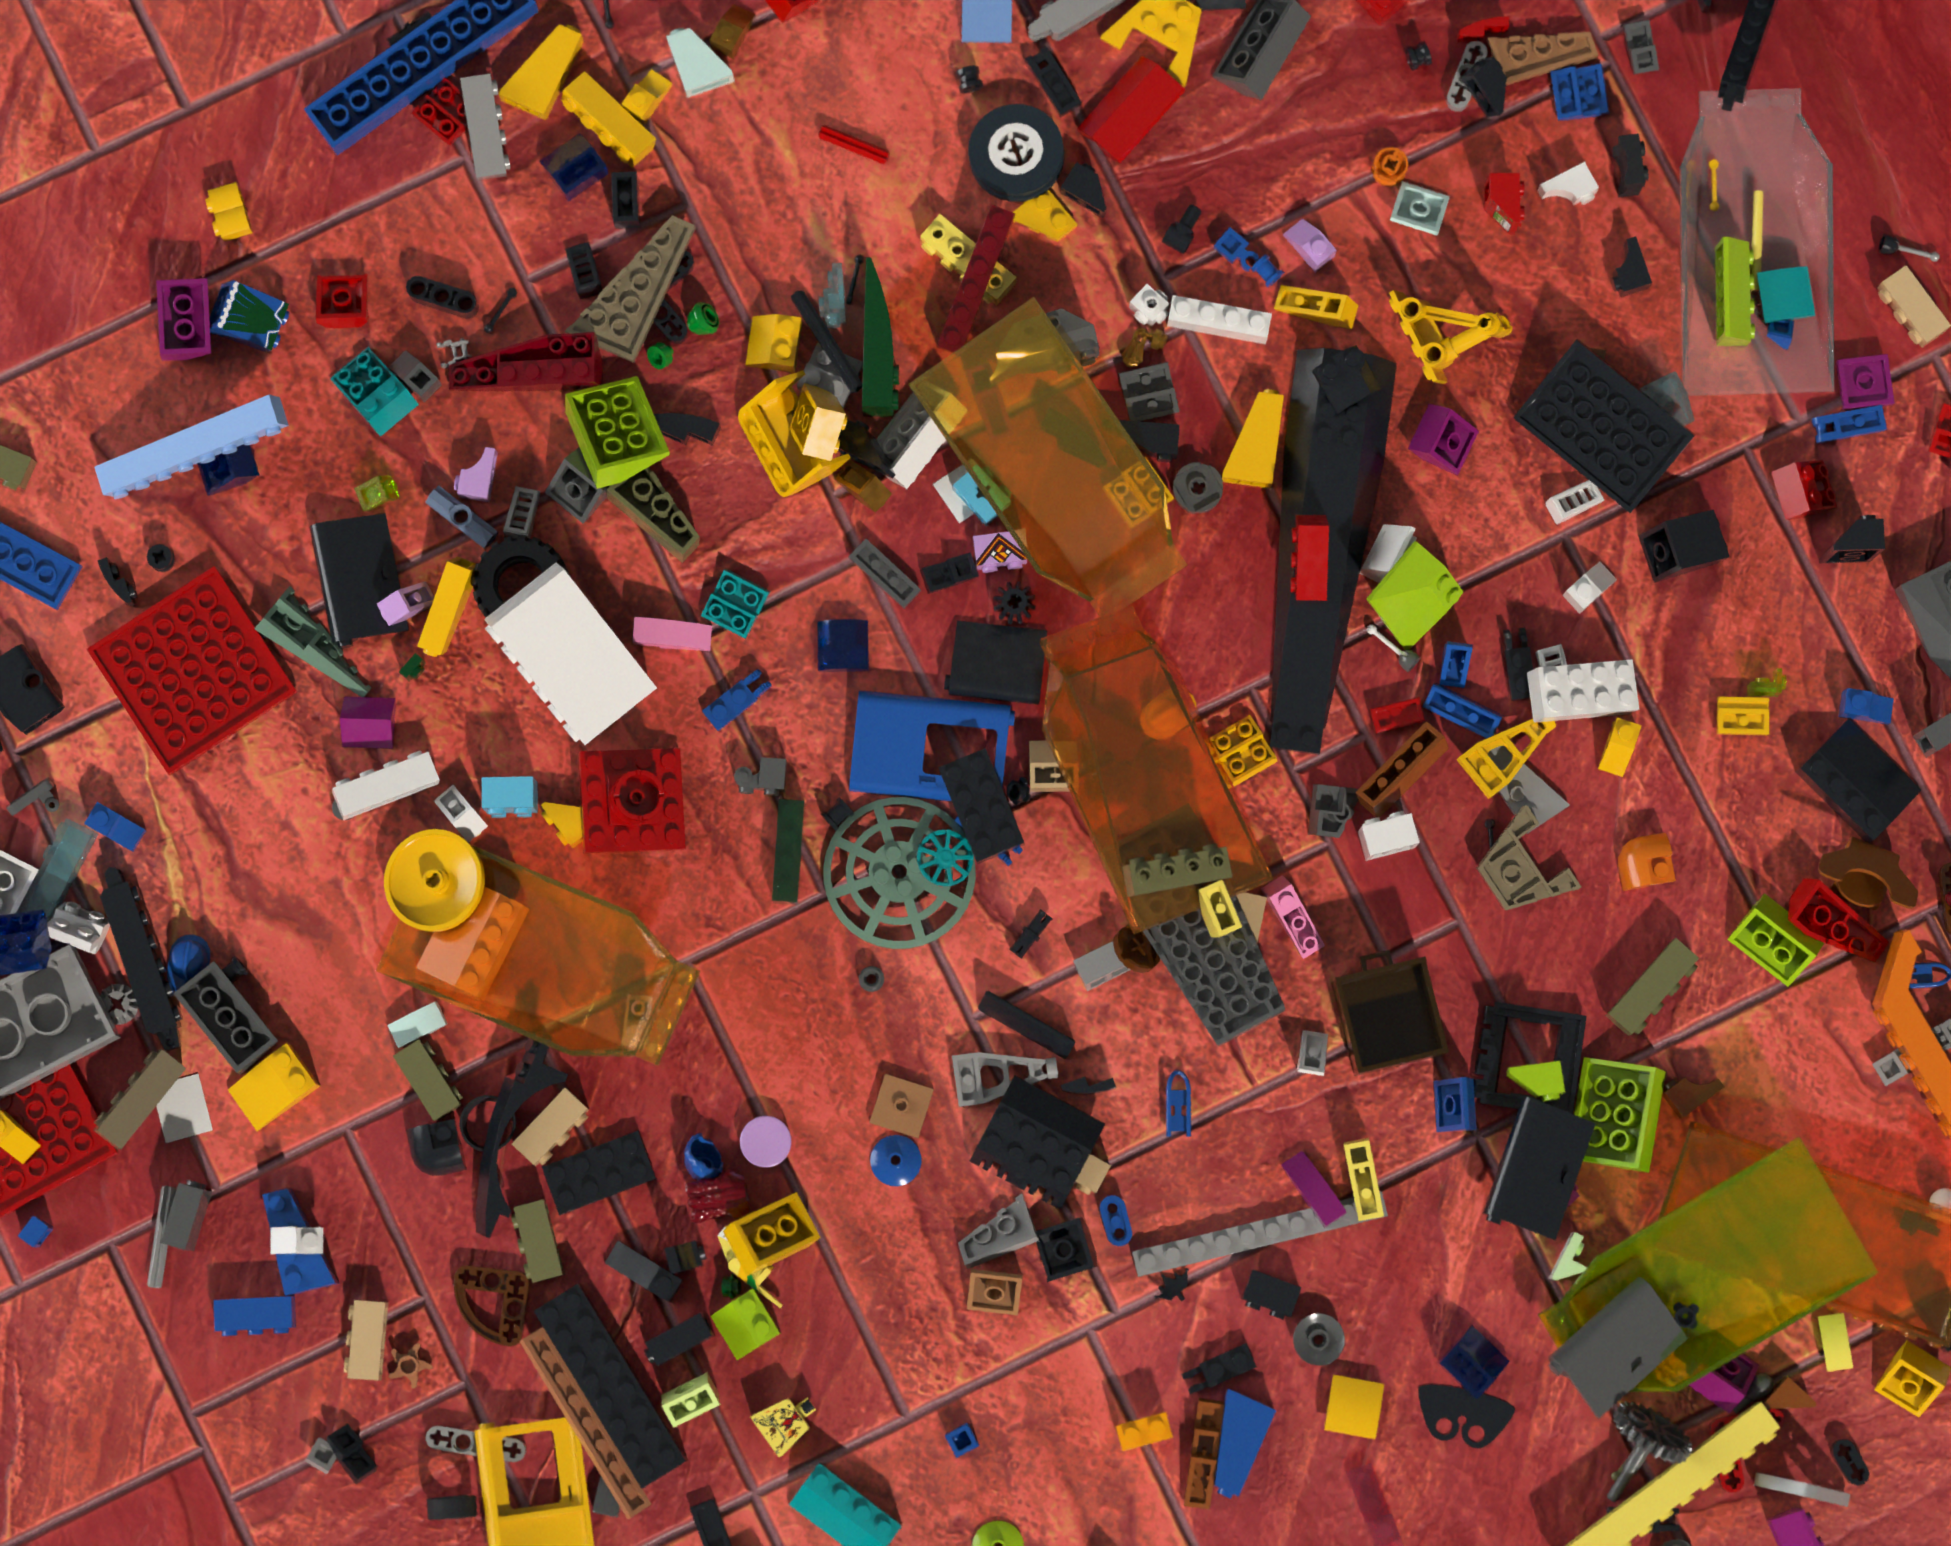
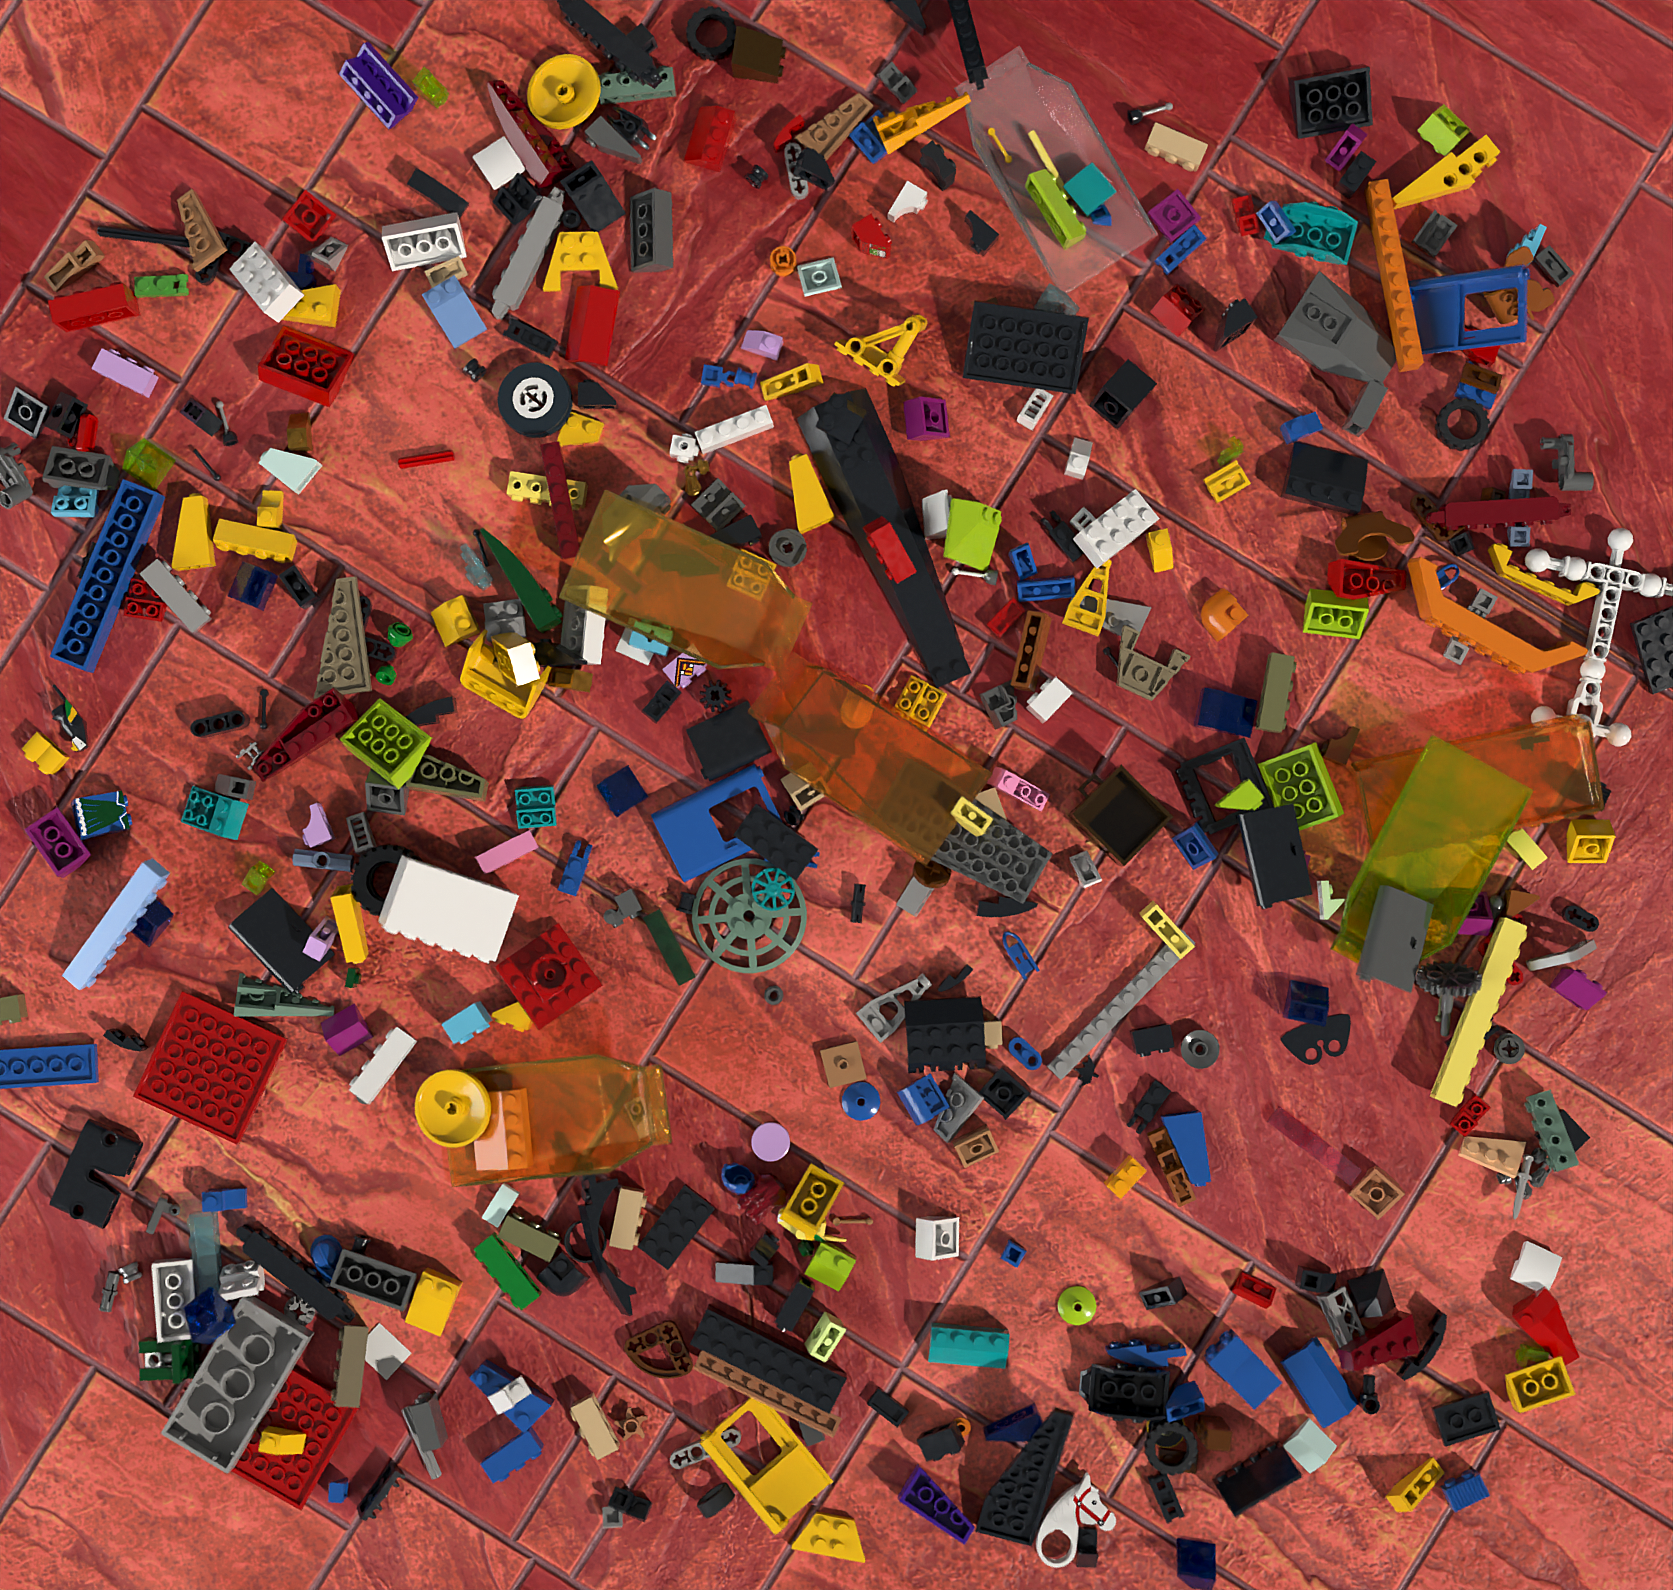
camera: 30 degrees left, 5 degrees up
black wheel [147,544,175,572] -> none
red slope [316,274,369,328] -> none
white slope [434,785,488,842] -> none
olive brick [511,1199,565,1283] -> none
black slope [565,242,603,299] -> none
light yellow torso [751,1397,816,1457] -> none
black axle [791,290,863,393] -> none
dark grey plate [849,539,921,609] -> none
black slope [978,991,1075,1059] -> none
olive brick [1122,843,1232,897] -> none
black axle [1162,205,1202,255] -> none
magenta slope [1281,1151,1347,1228] -> none
yellow slope [1324,1375,1384,1439] -> none
black plate [1673,1302,1699,1329] -> none
none -> black animal [51,684,89,752]
none -> black plate [356,1461,406,1521]
none -> green brick [474,1232,543,1311]
none -> medium nougat hinge [833,1217,873,1226]
none -> light orange wedge [872,92,971,155]
none -> blue brick [897,1073,950,1126]
none -> white slope [915,1216,959,1260]
none -> black slope [976,896,1038,917]
none -> clear blue slope [1194,687,1258,738]

